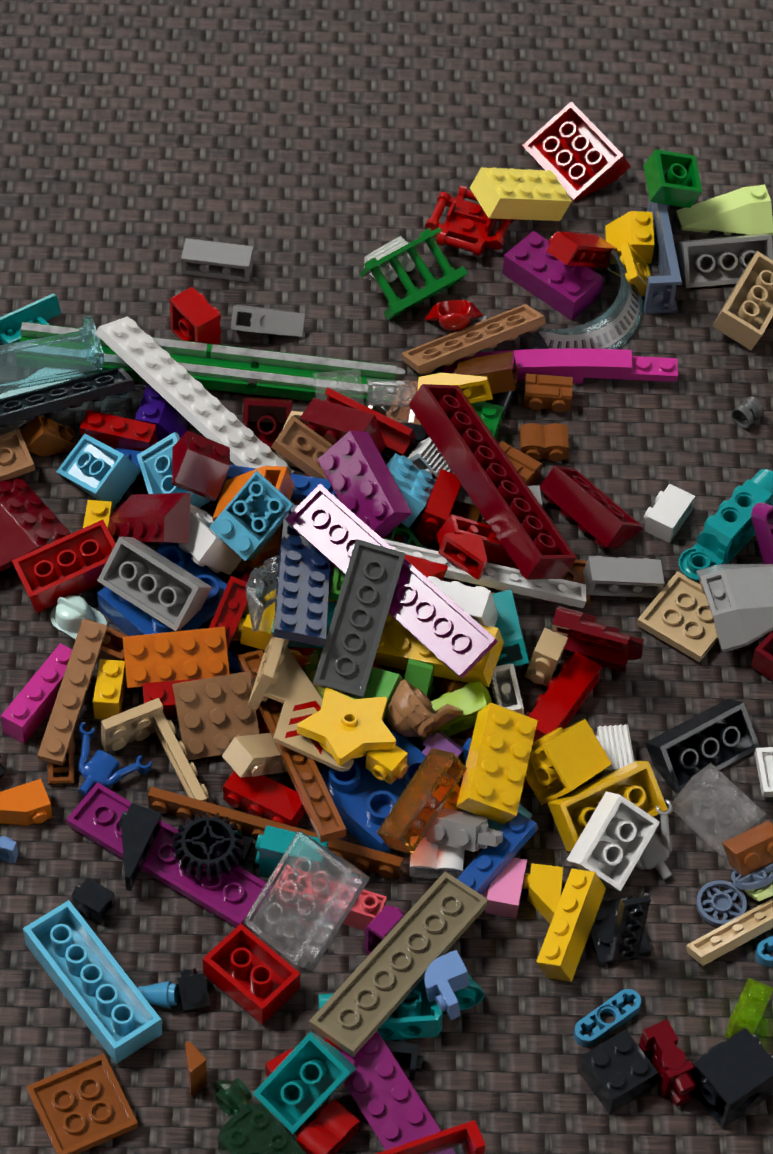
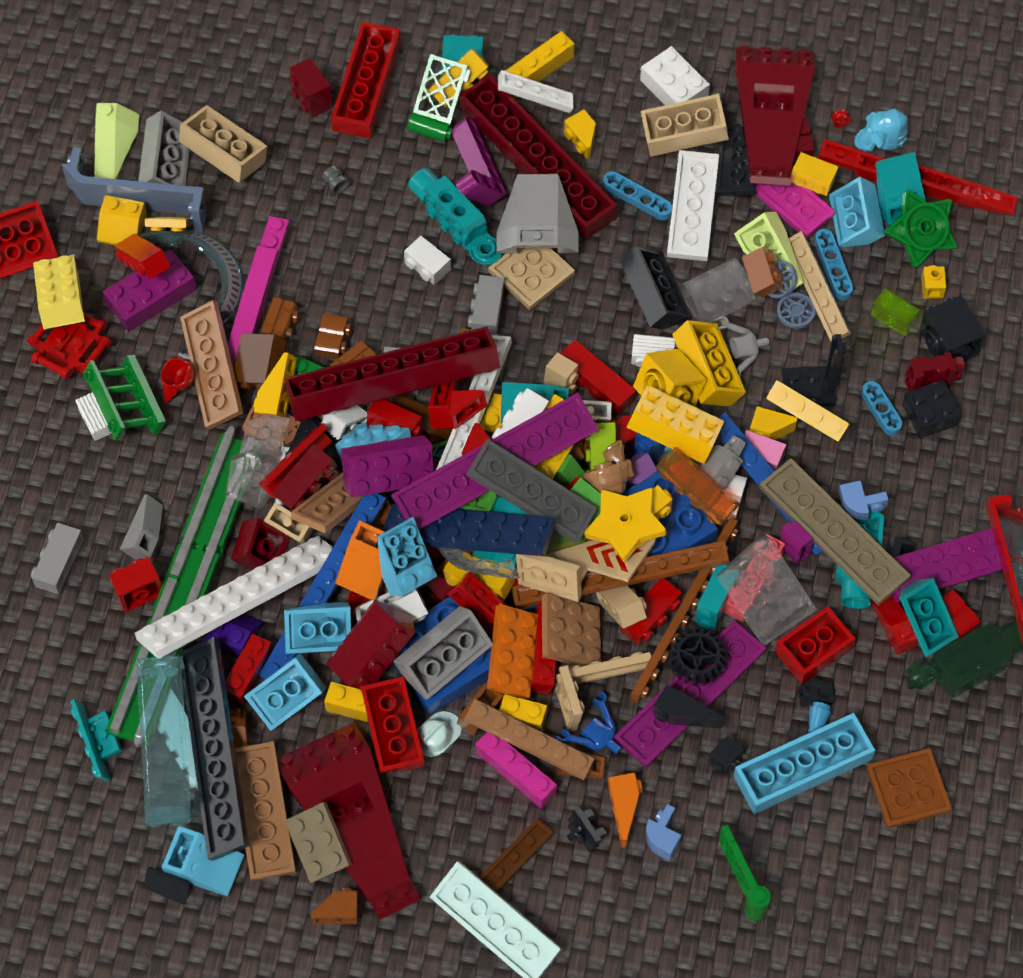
camera: 75 degrees left, 10 degrees up
dark red slope [172,431,230,501] -> none
dark orange slope [185,1041,207,1096] -> none
dark red slope [540,465,643,549] -> none
dark red slope [552,606,644,673] -> none
white brick [567,792,660,891] -> none
green brick [643,149,702,208] -> none

